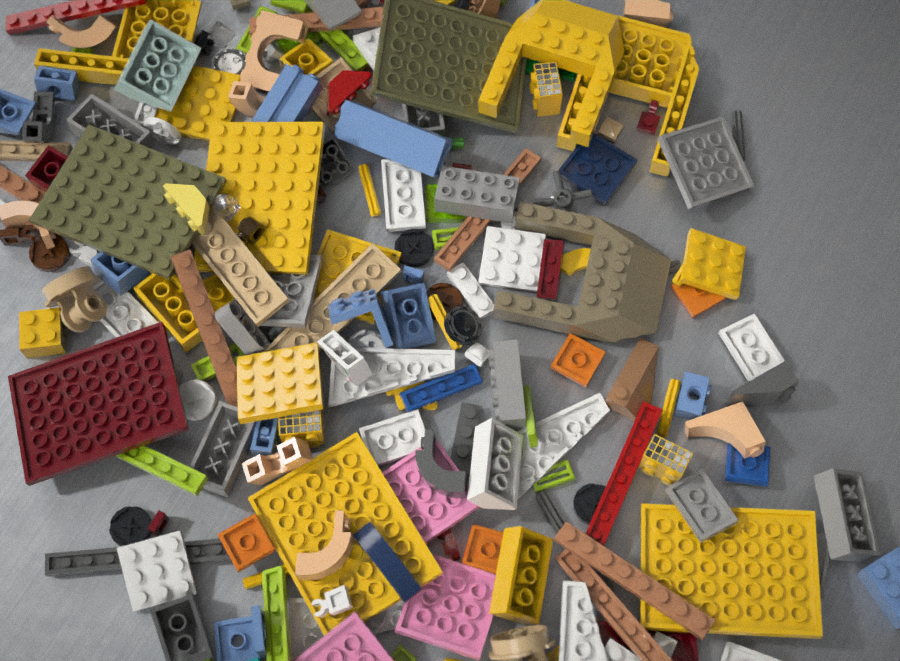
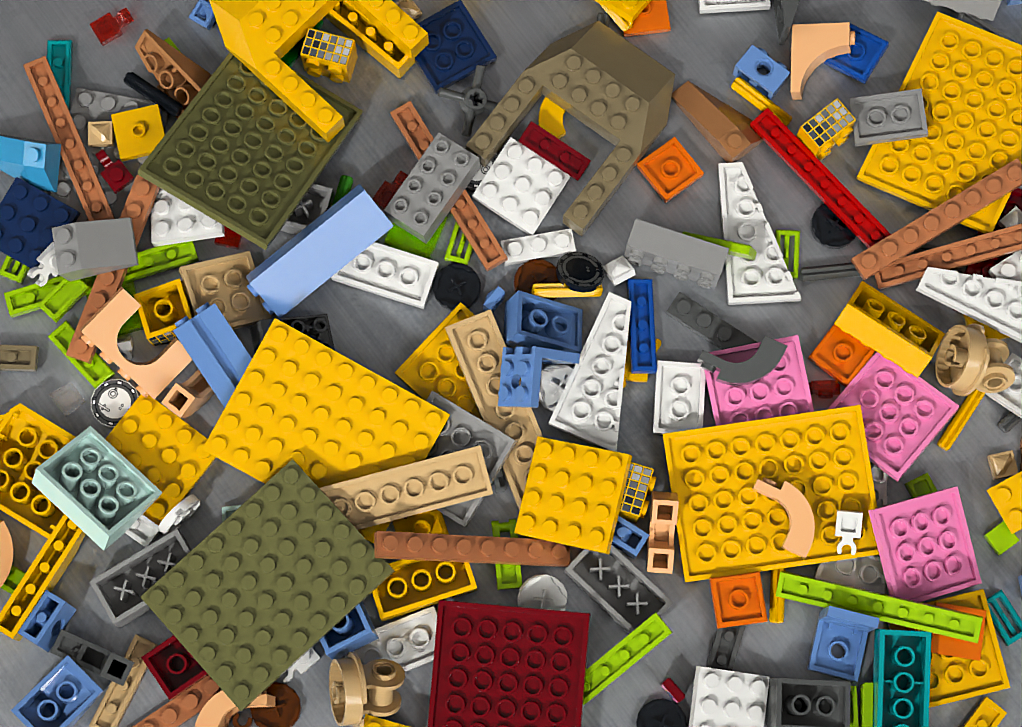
camera: 70 degrees left, 10 degrees up
light yellow slope [163,183,210,236] -> none
black tile [194,30,215,55] -> none
clear plate [212,194,241,222] -> none
light grey beam [215,301,268,355] -> none
dark brown plate [237,216,265,245] -> none
white slope [317,330,372,386] -> none
red slope [327,70,372,117] -> none
dark blue slope [353,522,422,603] -> none
yellow axle [358,164,381,217] -> none
white slope [467,418,523,510] -> none

